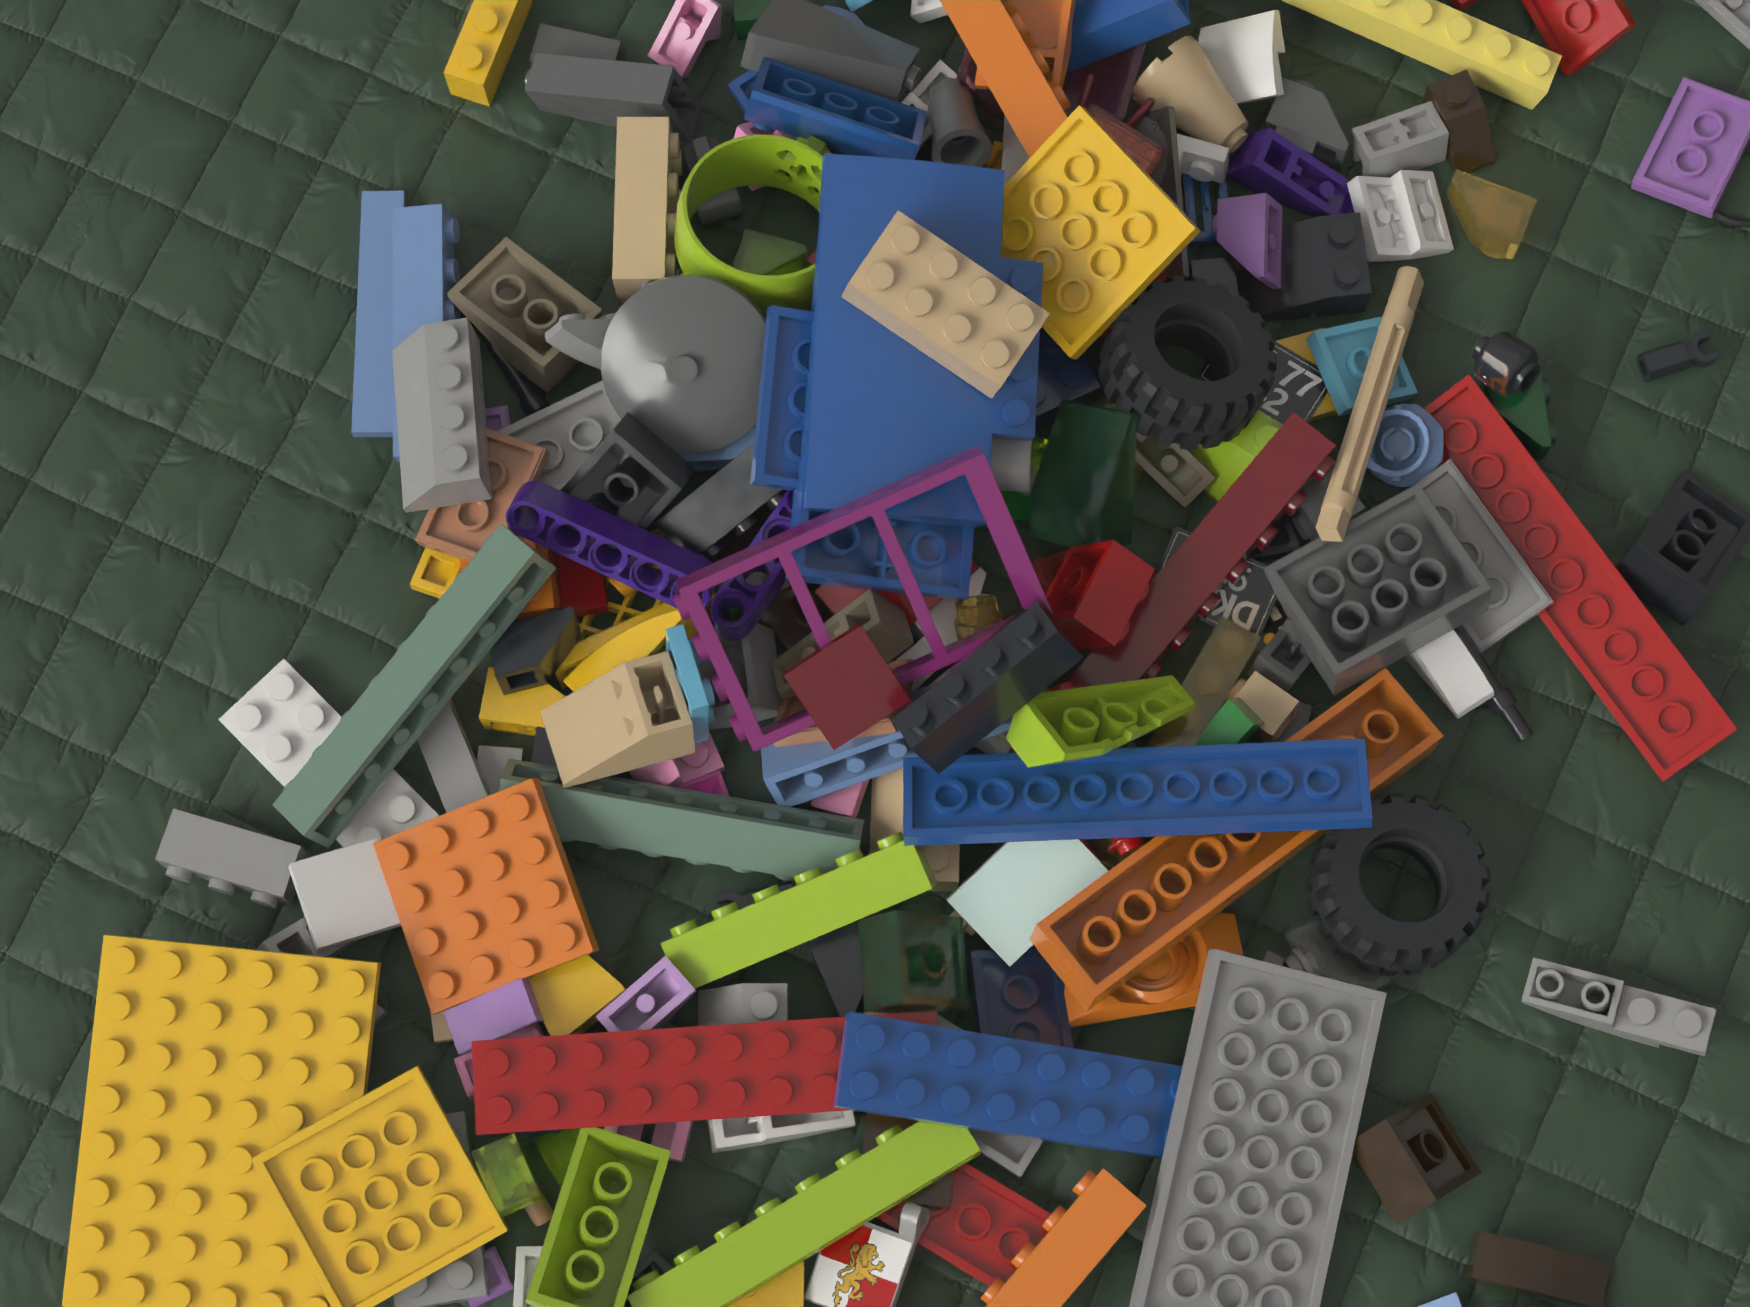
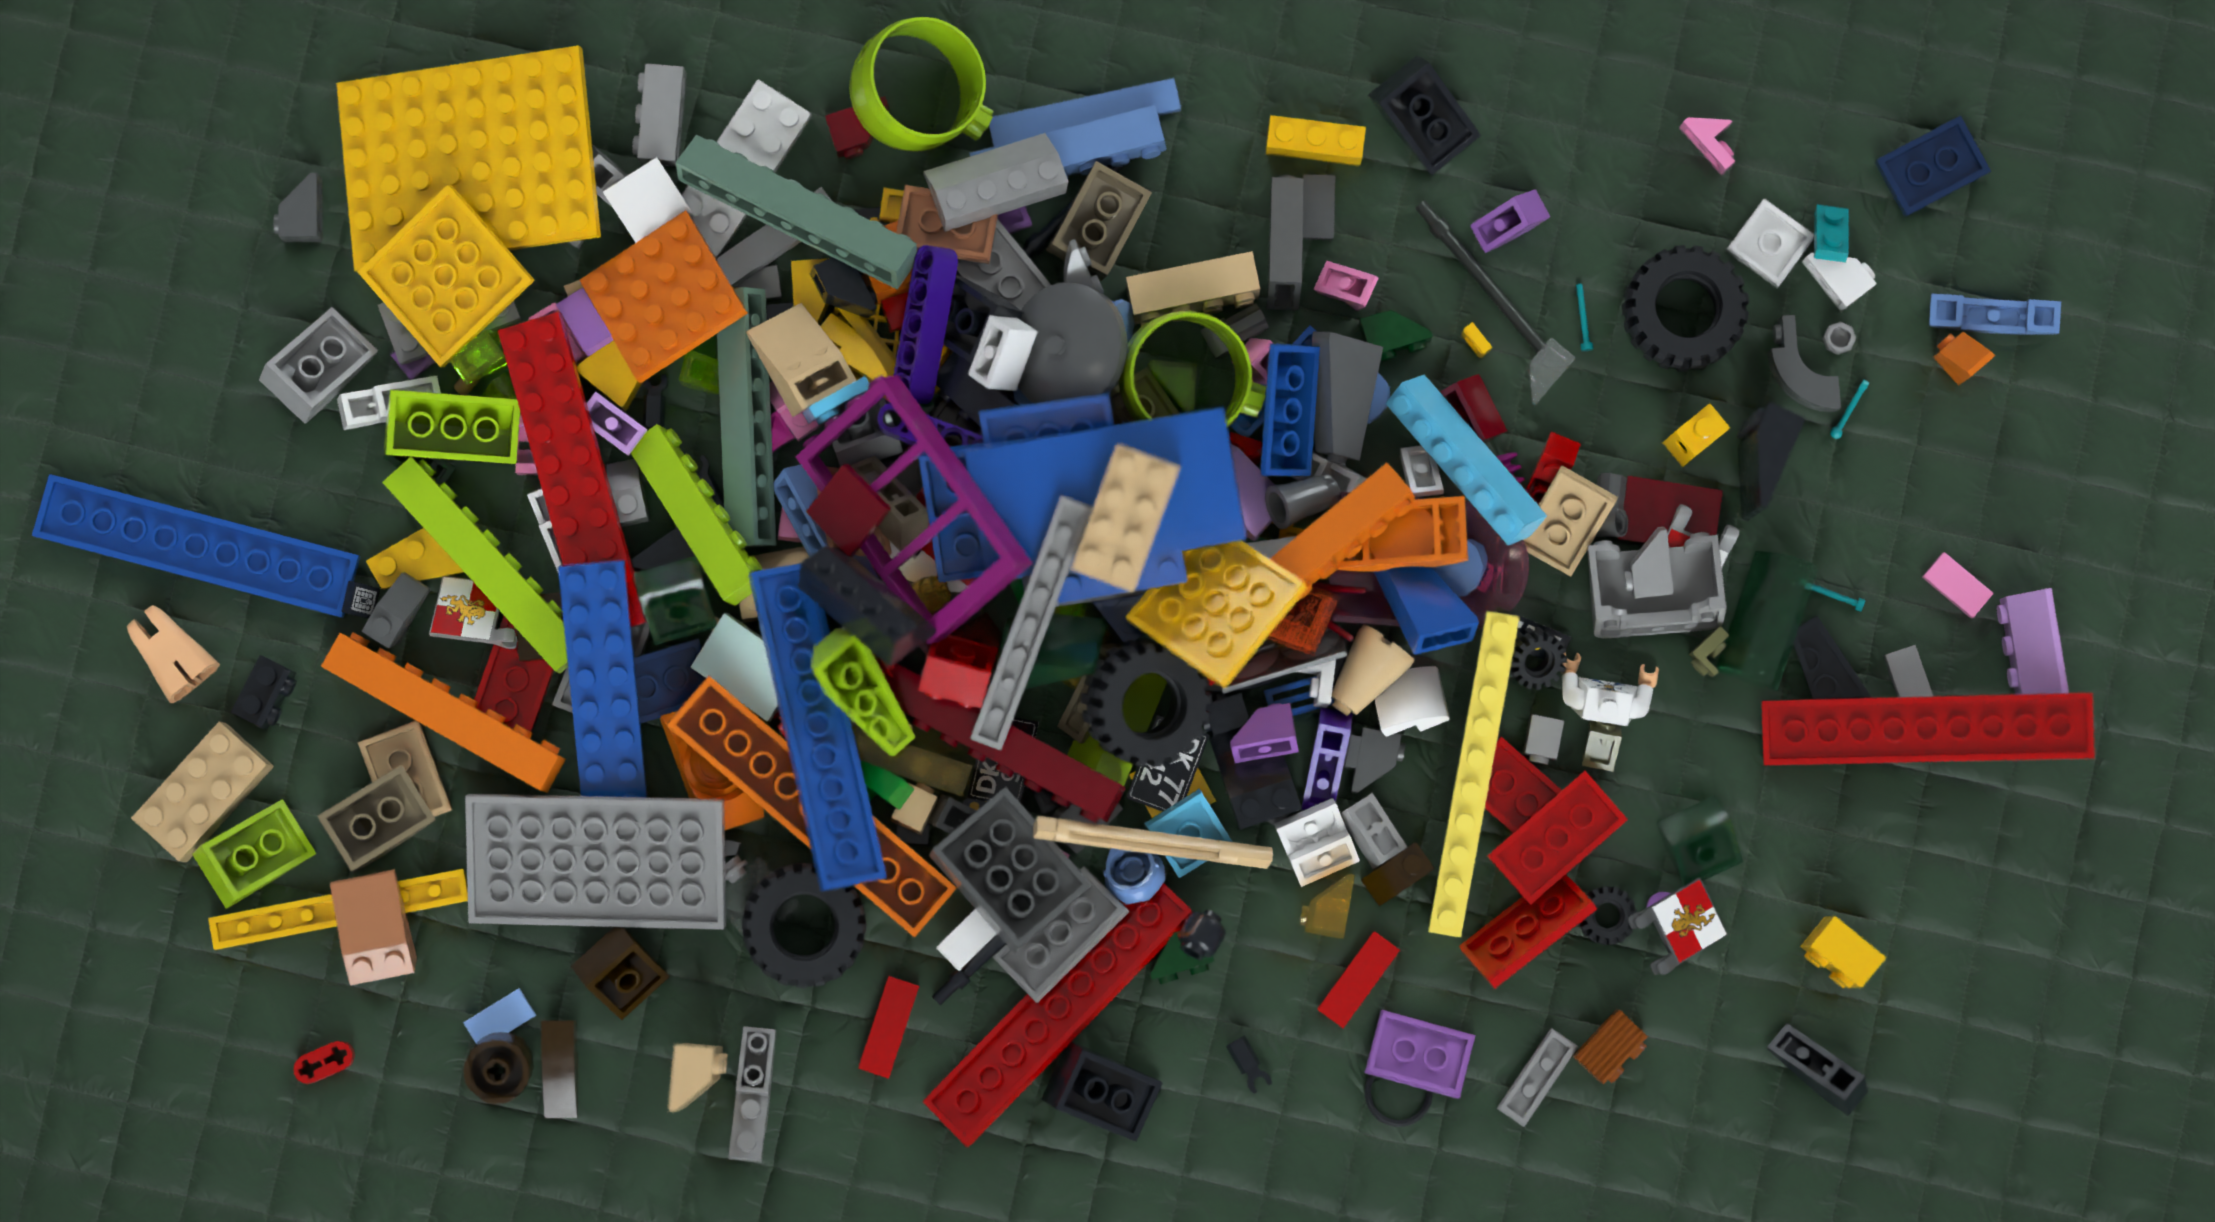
camera: 75 degrees right, 10 degrees up
none -> black bar [643,374,668,429]
none -> tan slope [668,1043,728,1111]
none -> clear neon green slope [679,350,719,395]
none -> dark red slope [825,96,889,159]
none -> lime cylinder [849,17,994,151]
none -> red tile [858,976,920,1079]
none -> white brick [968,316,1037,391]
none -> light grey plate [970,495,1093,750]
none -> red tile [1317,931,1400,1028]

